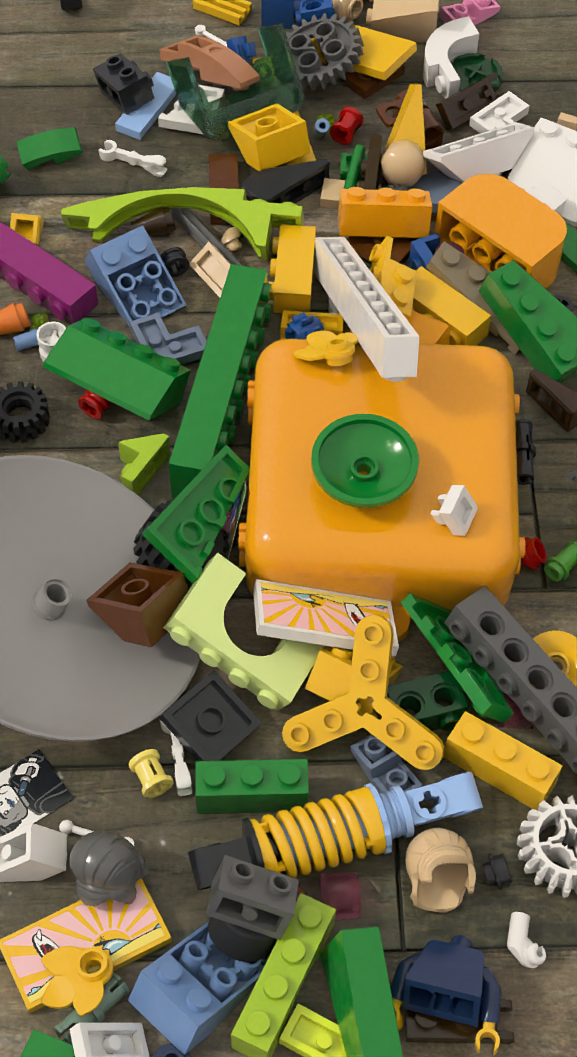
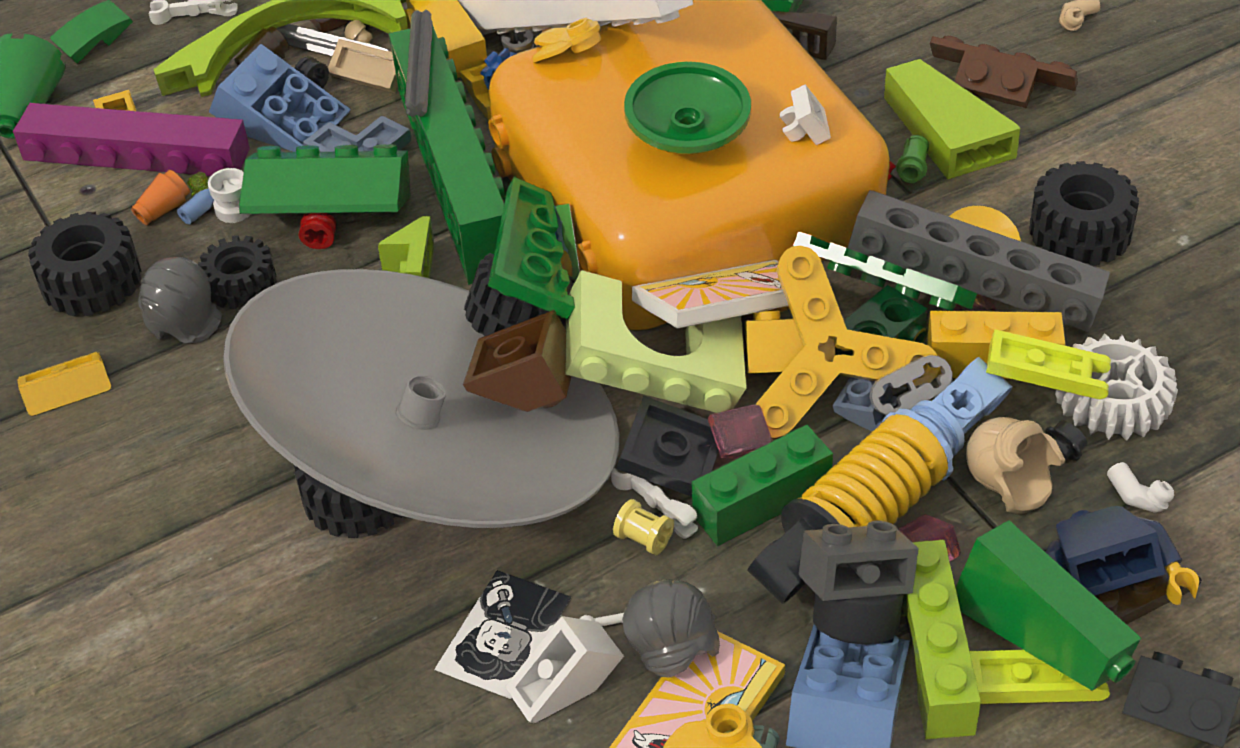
camera: 25 degrees left, 10 degrees down
none -> dark grey axle [405,9,433,117]
none -> clear pink slope [708,405,772,458]
none -> light grey beam [869,355,952,415]
none -> neon yellow hinge [986,329,1111,399]

